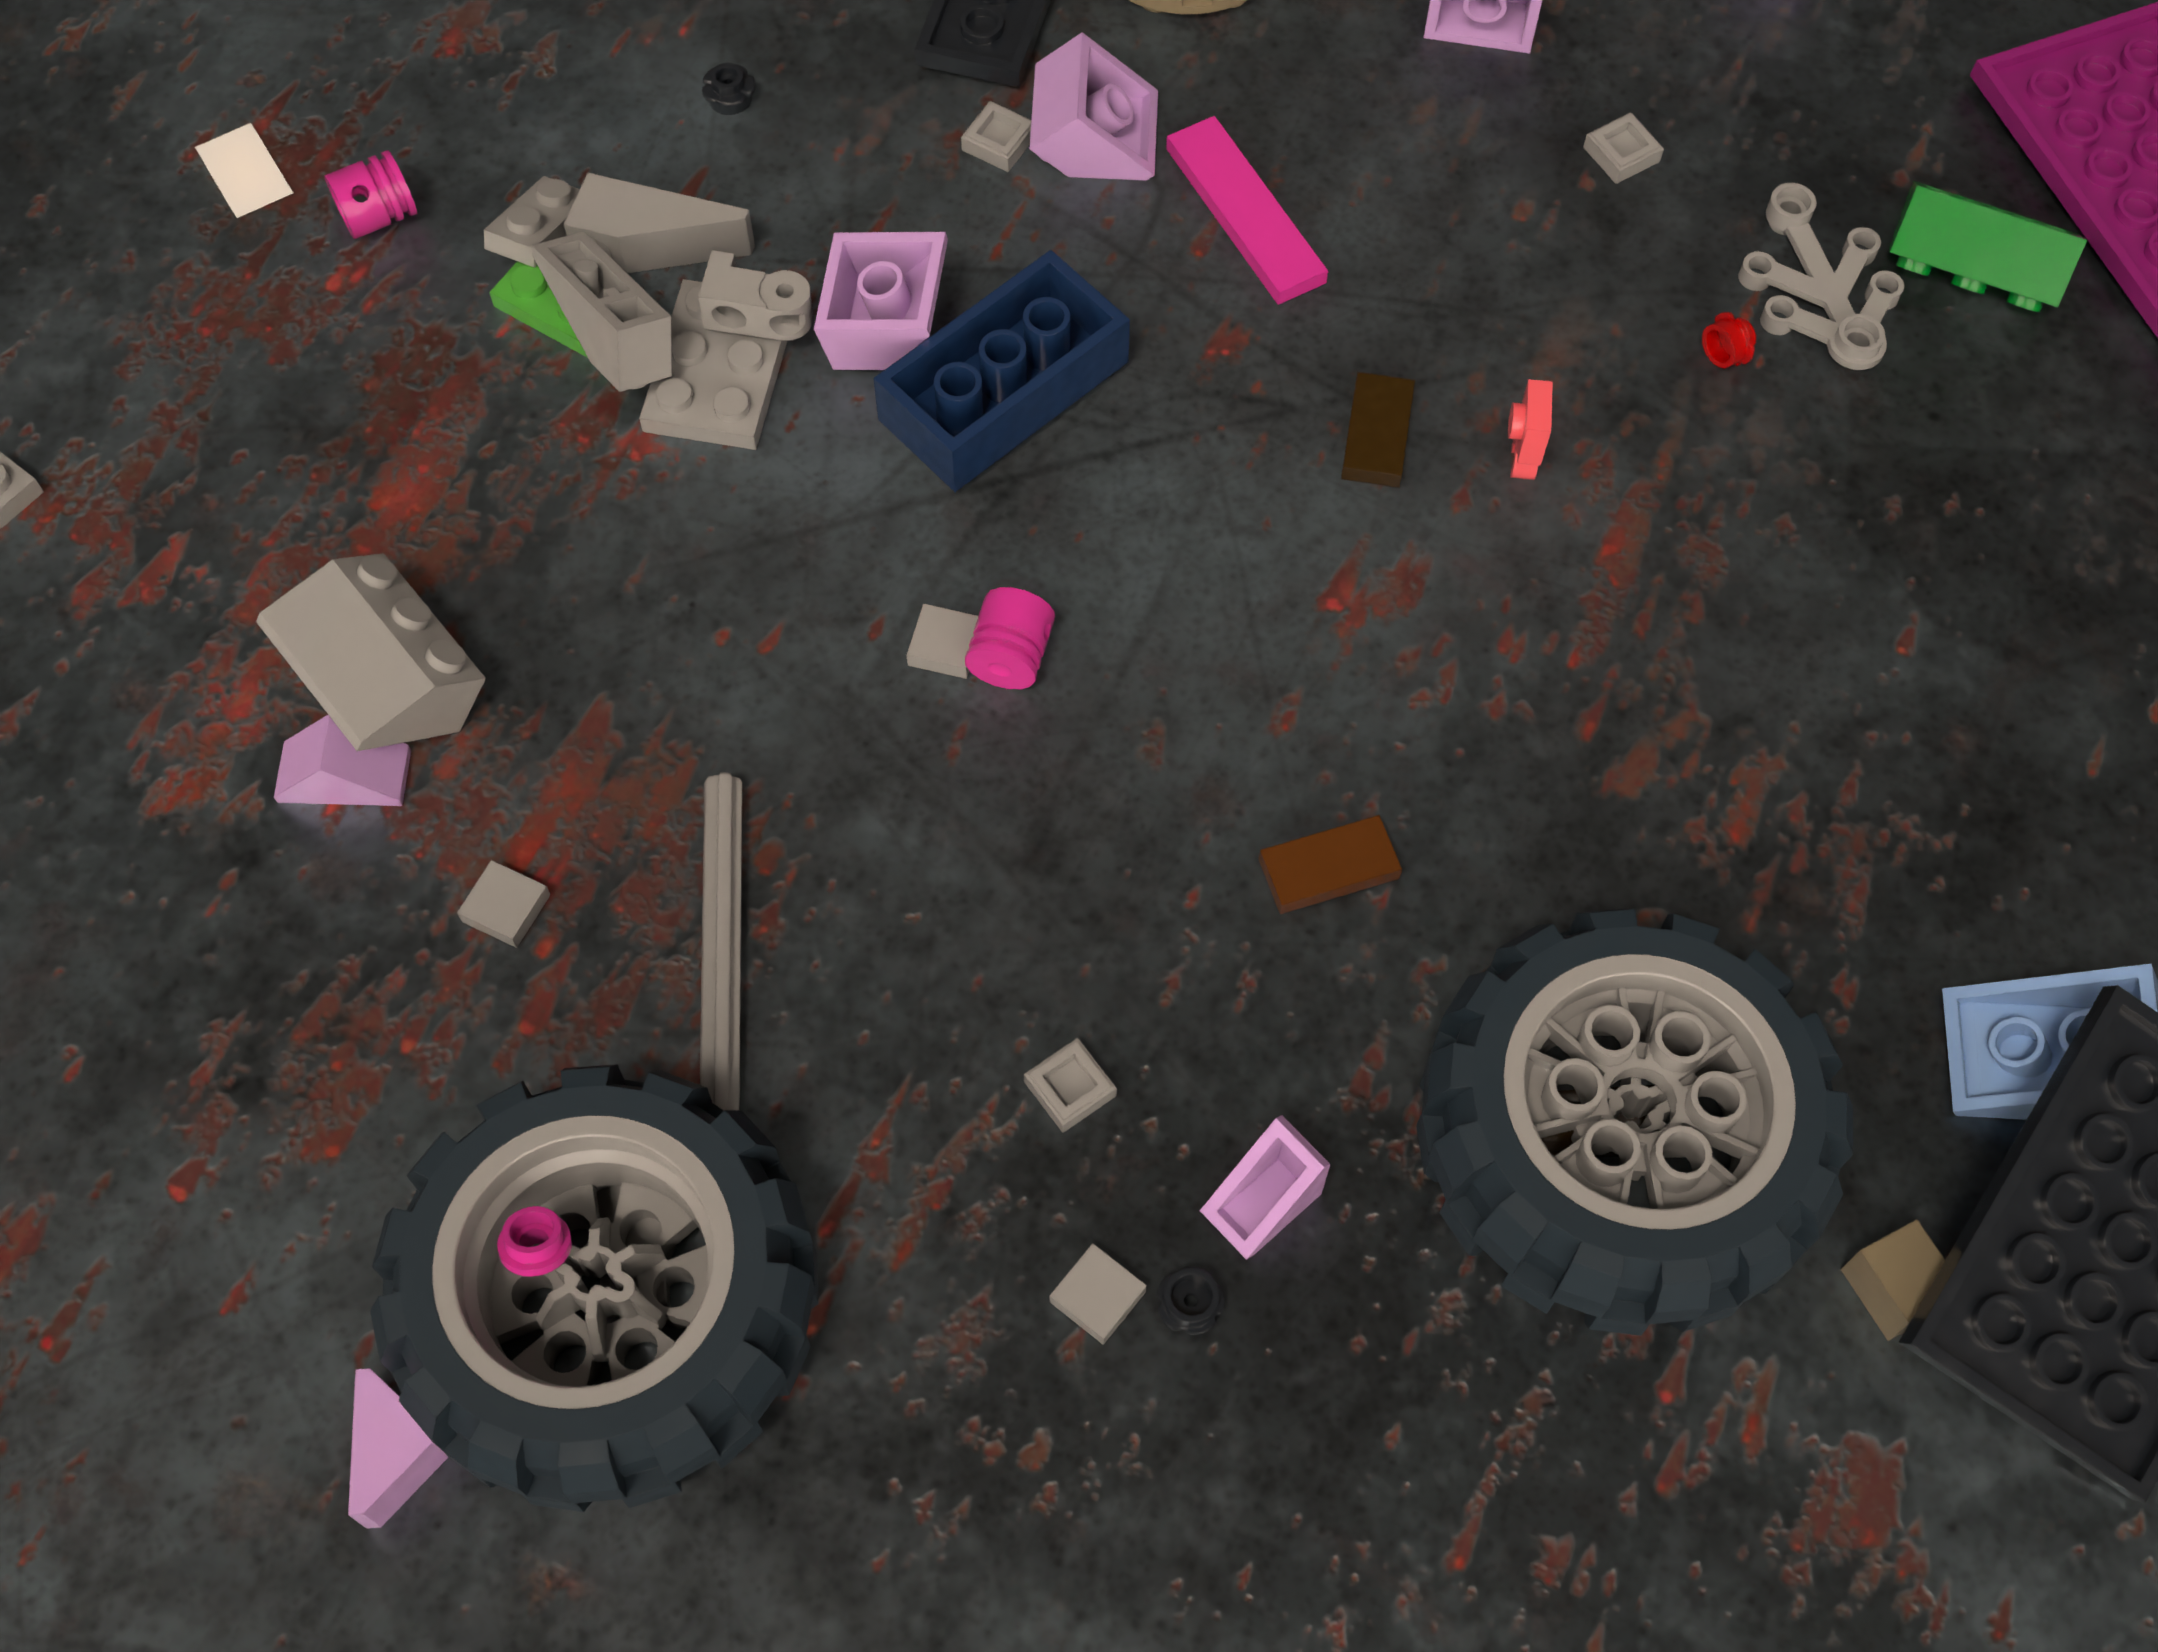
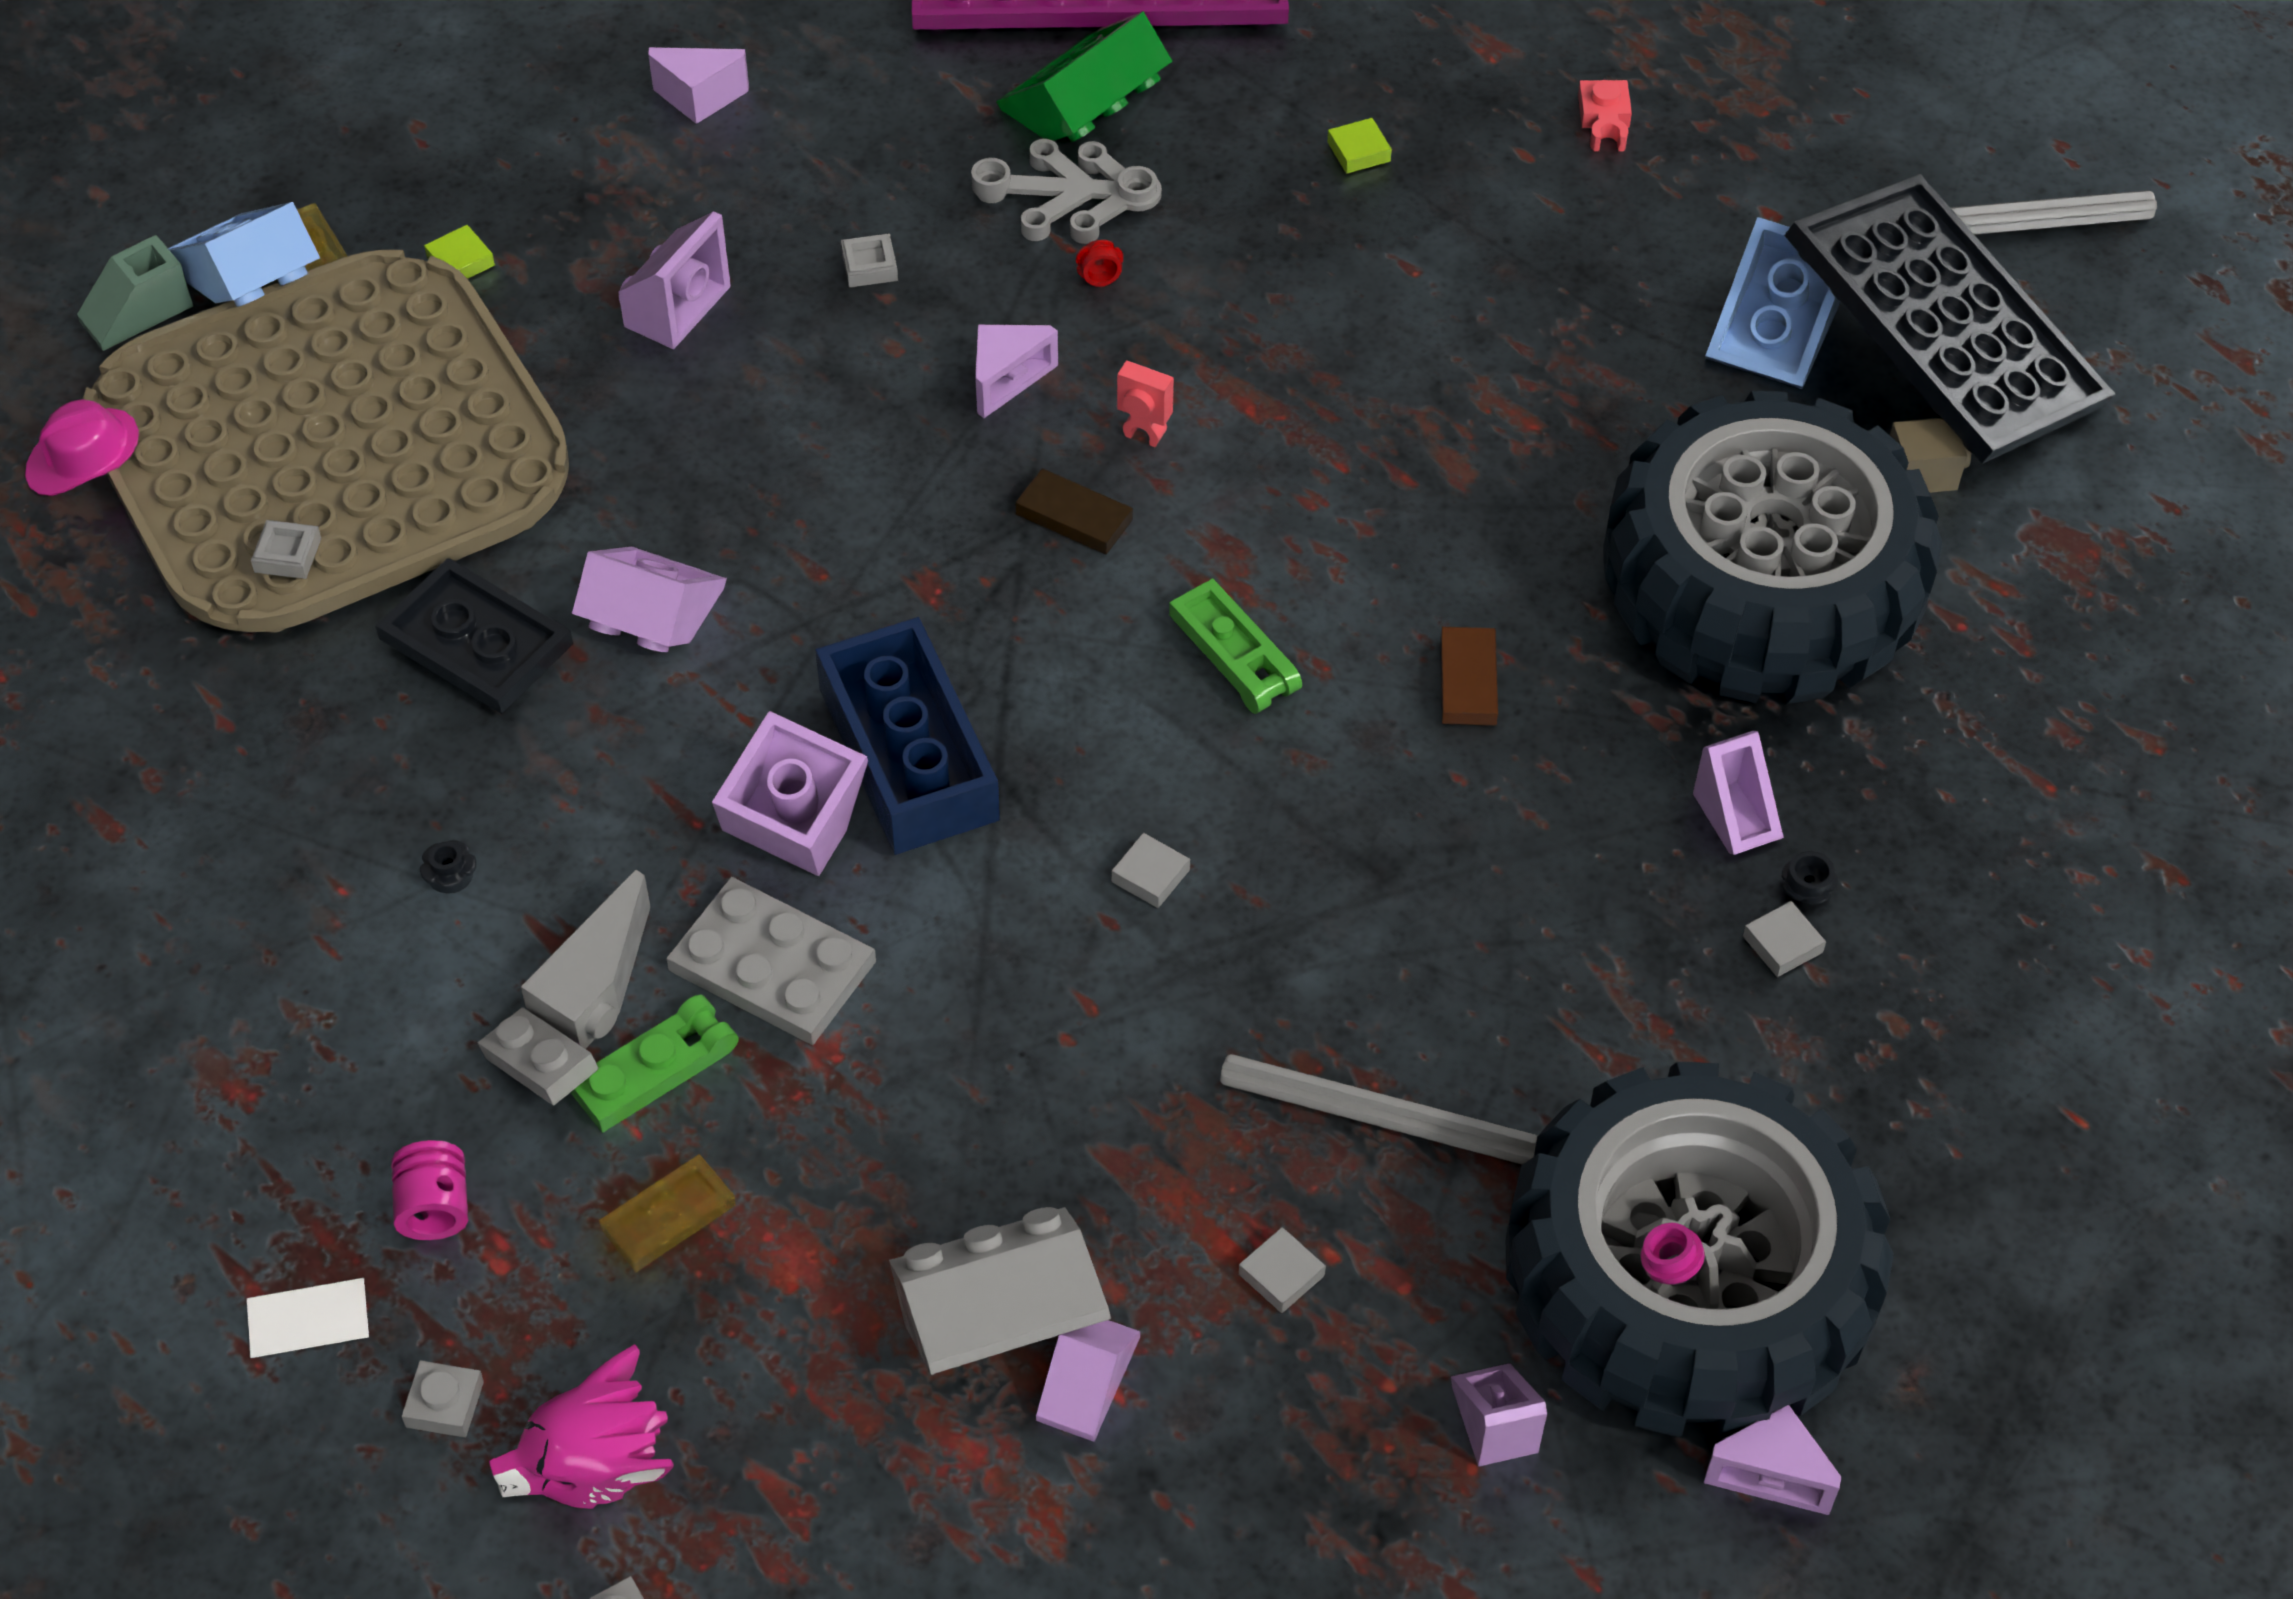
camera: 70 degrees left, 10 degrees down
light grey slope [532,231,672,392] -> none
light grey leg [698,250,813,340] -> none
light grey tile [961,101,1031,172] -> none
dark pink piece [965,587,1055,689] -> none
light grey tile [1024,1038,1117,1133] -> none
dark pink tile [1166,116,1328,305] -> none
none -> light grey plate [402,1360,484,1438]
none -> dark pink piece [489,1344,674,1509]
none -> clear yellow plate [599,1154,736,1272]
none -> lavender slope [976,325,1058,418]
none -> bright green plate [1169,578,1302,714]
none -> lime tile [1327,118,1392,174]
none -> lavender slope [1451,1363,1547,1467]

